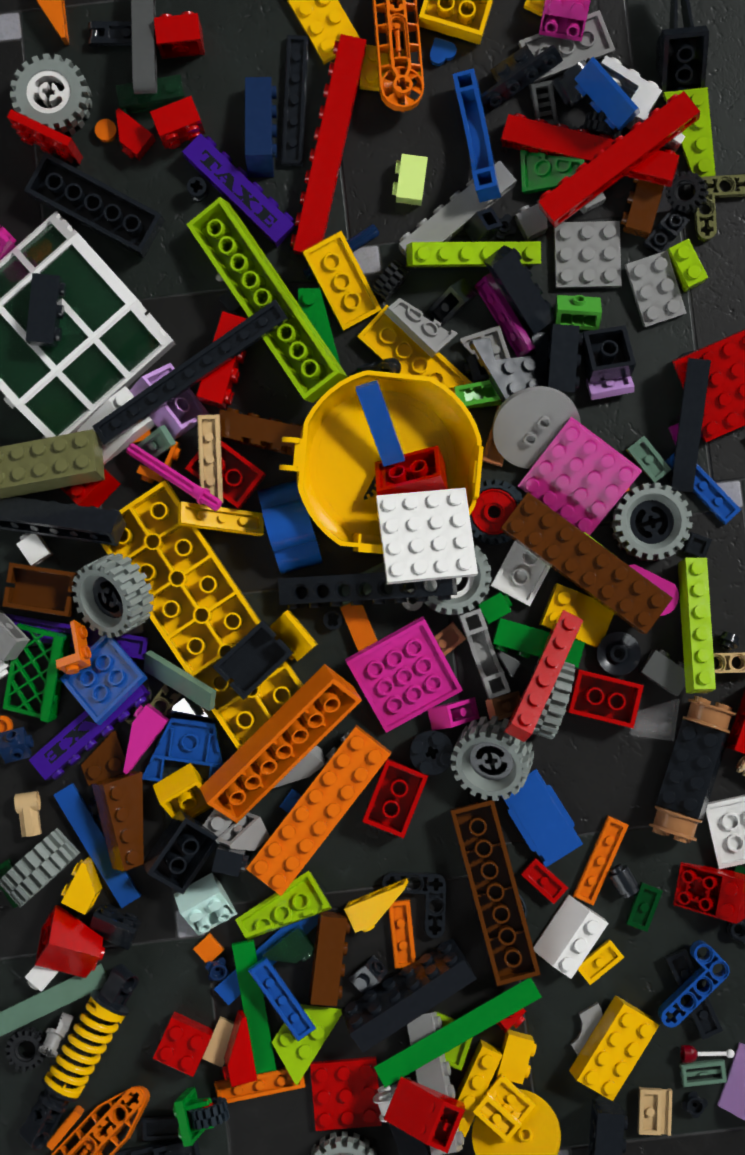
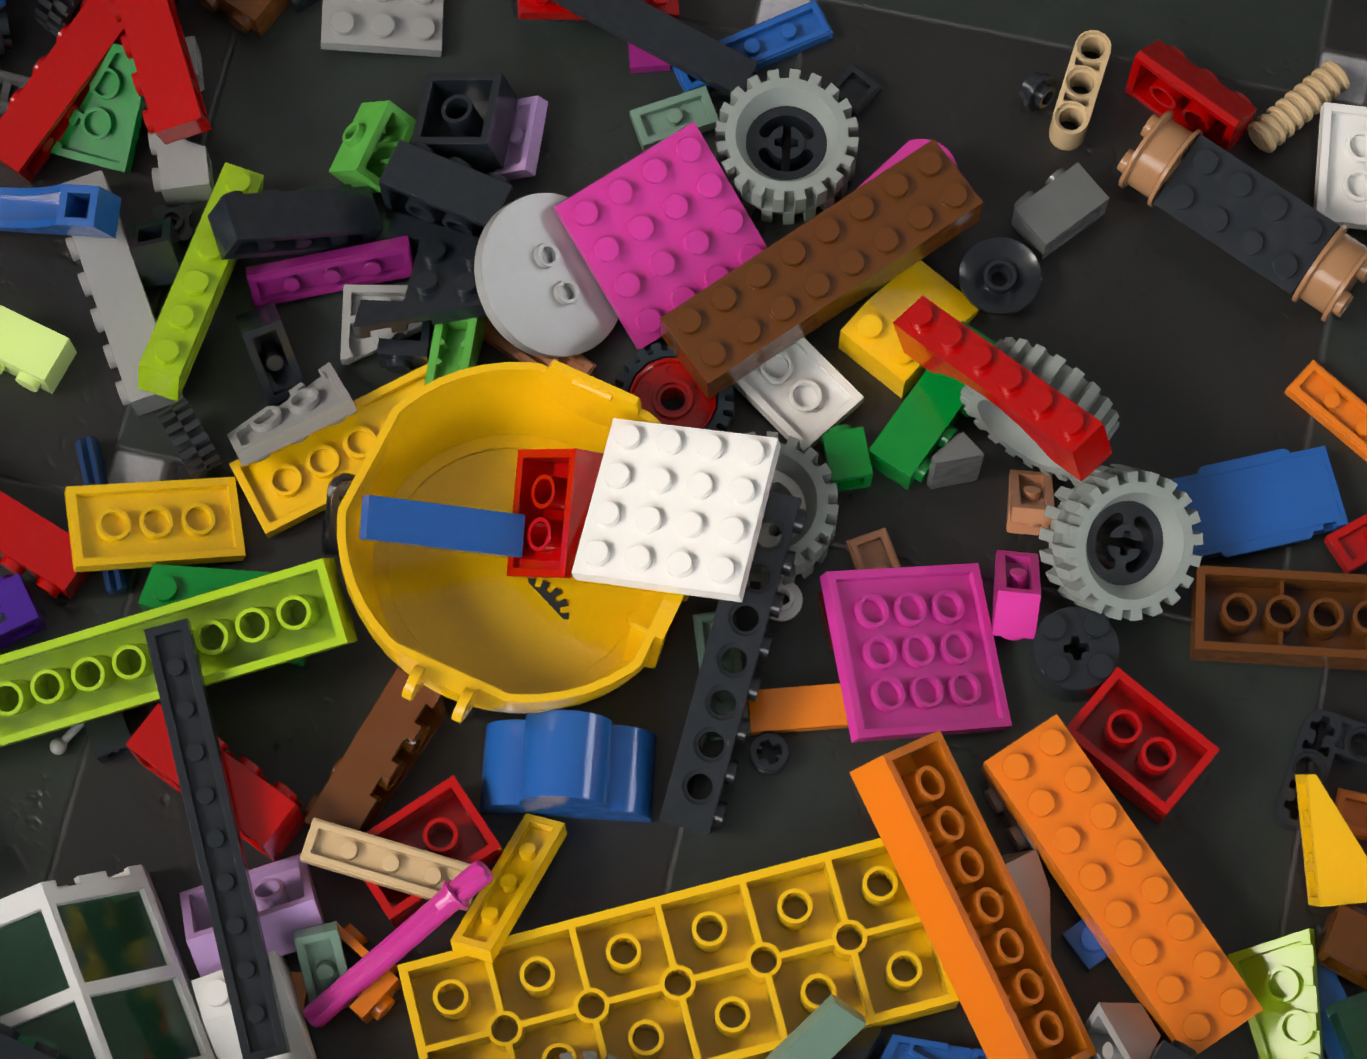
camera: 65 degrees left, 15 degrees down
black piece [213,620,294,700] -> none
yellow slope [270,610,318,662] -> none
light grey arch [458,608,511,699] -> none
light grey plate [554,221,622,289] -> none
red brick [566,669,644,729] -> none
clear wing [629,699,680,741] -> none
lime brick [678,558,716,693] -> none

